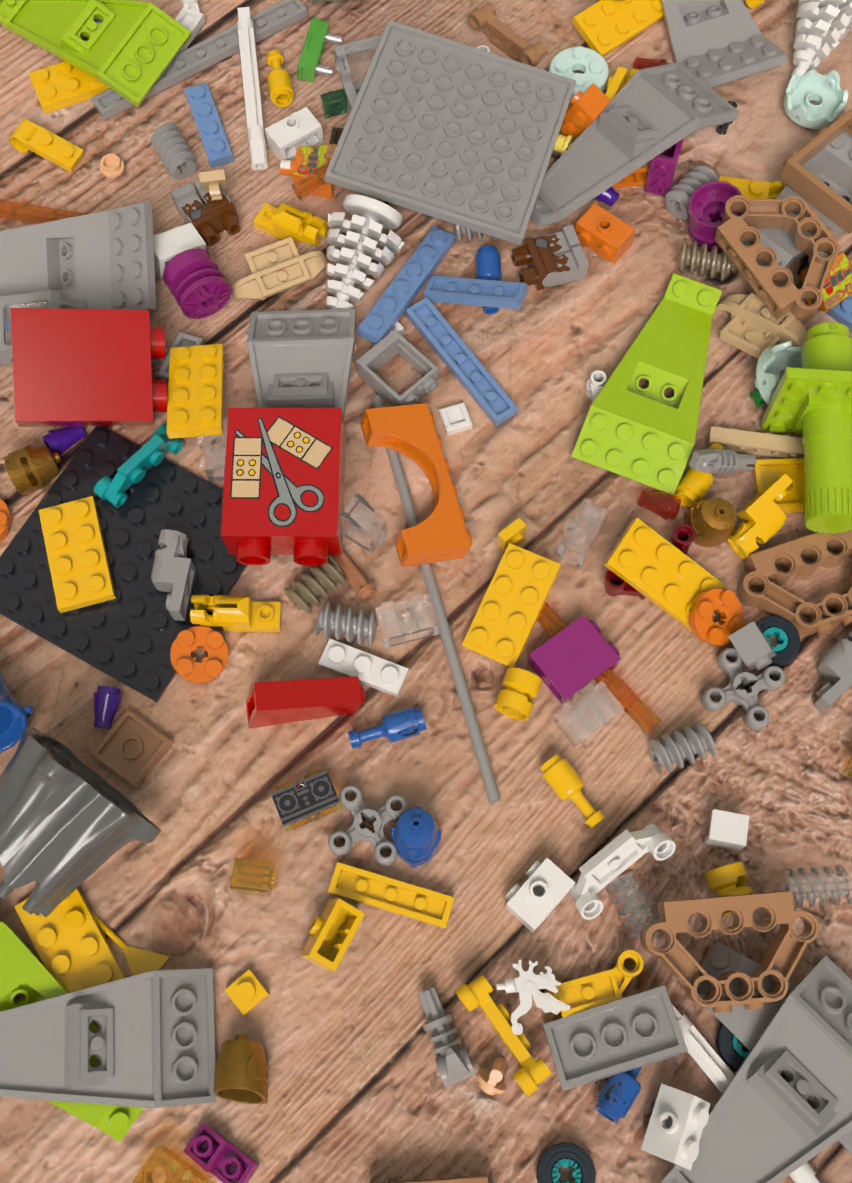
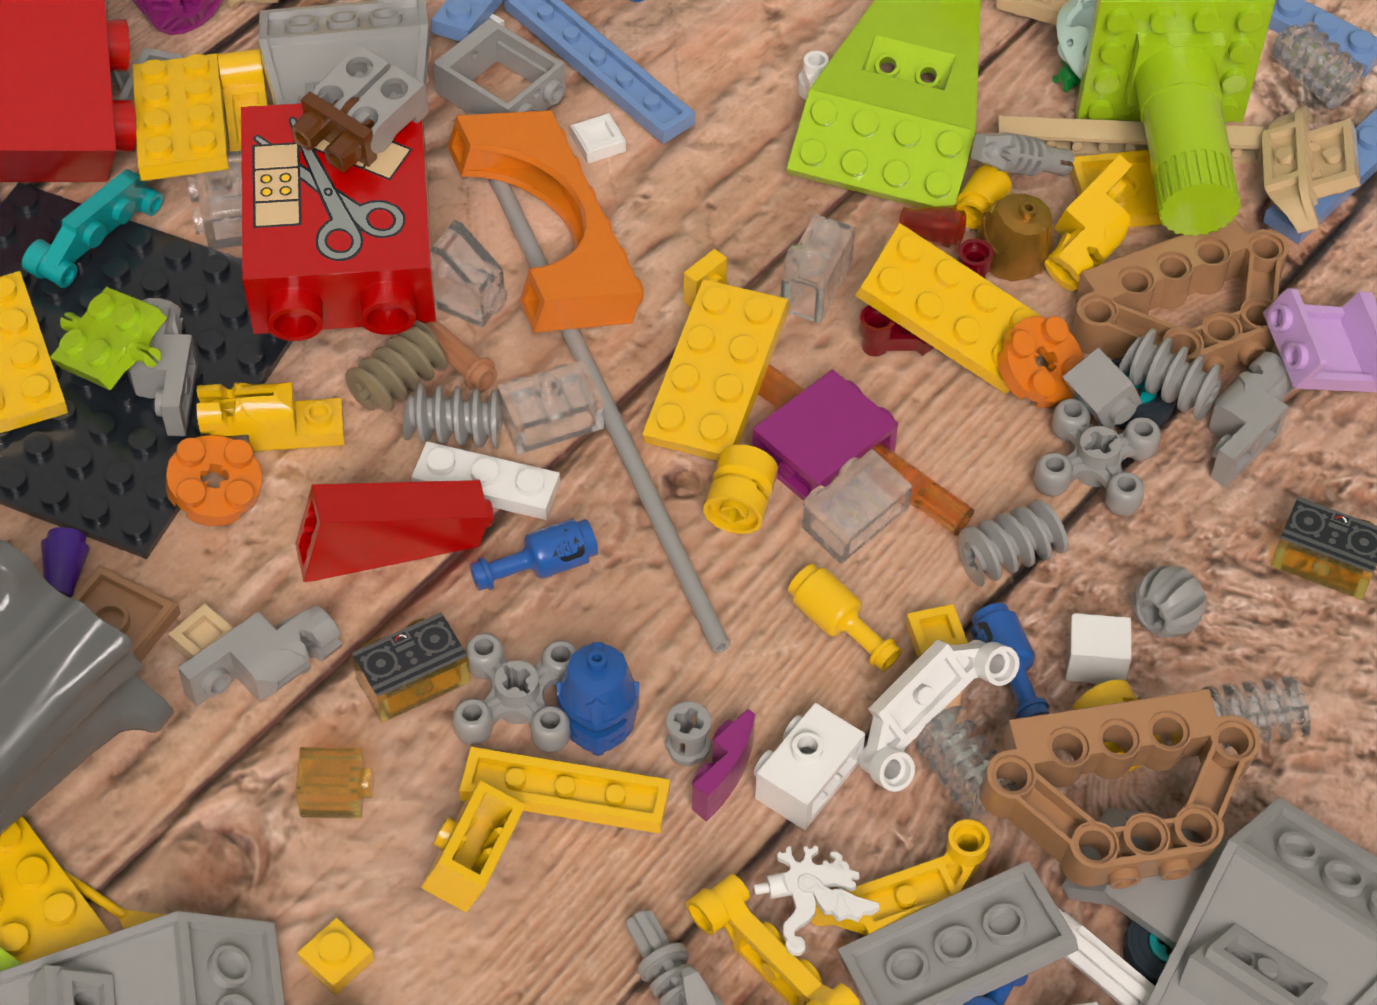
camera: 10 degrees left, 15 degrees down
none -> lime plate [50,287,167,390]
none -> tan plate [168,603,234,660]
none -> light grey plate [178,605,343,706]
none -> yellow plate [217,49,268,163]
none -> light grey hips [292,43,429,173]
none -> light grey bush [666,701,712,766]
none -> magenta slope [692,709,755,822]
none -> yellow plate [905,604,968,658]
none -> blue piece [971,603,1050,719]
none -> light grey piece [1119,328,1222,420]
none -> light grey piece [1132,566,1207,638]

